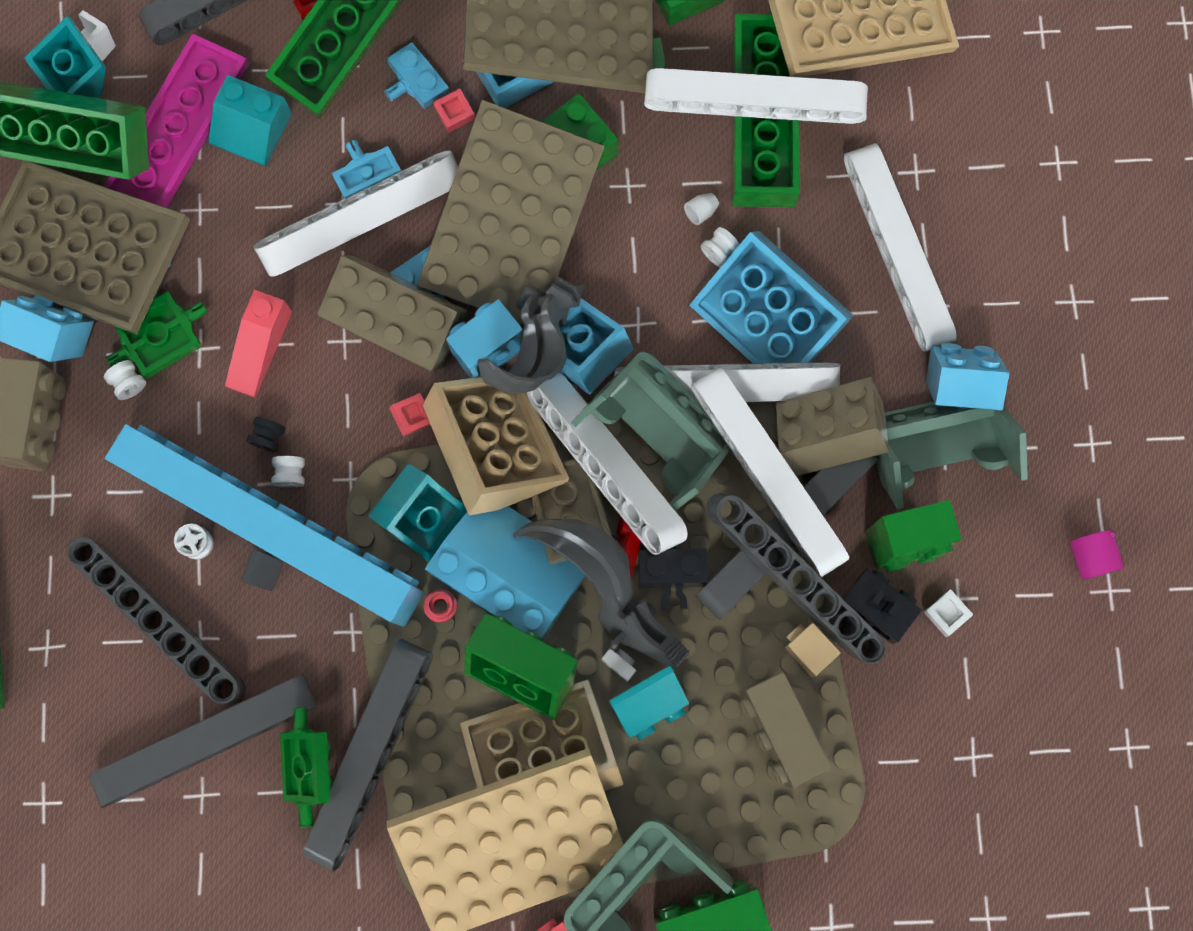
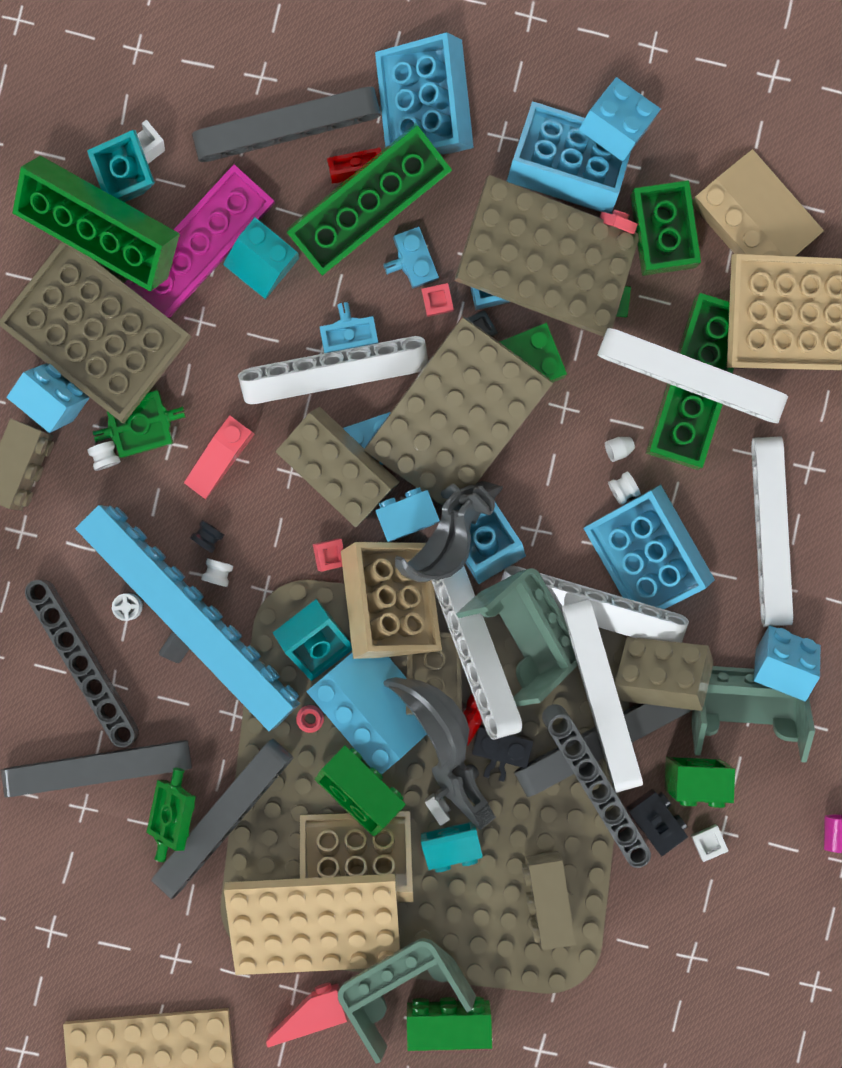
camera: 15 degrees right, 10 degrees up
tan brick [784,623,841,678] -> none

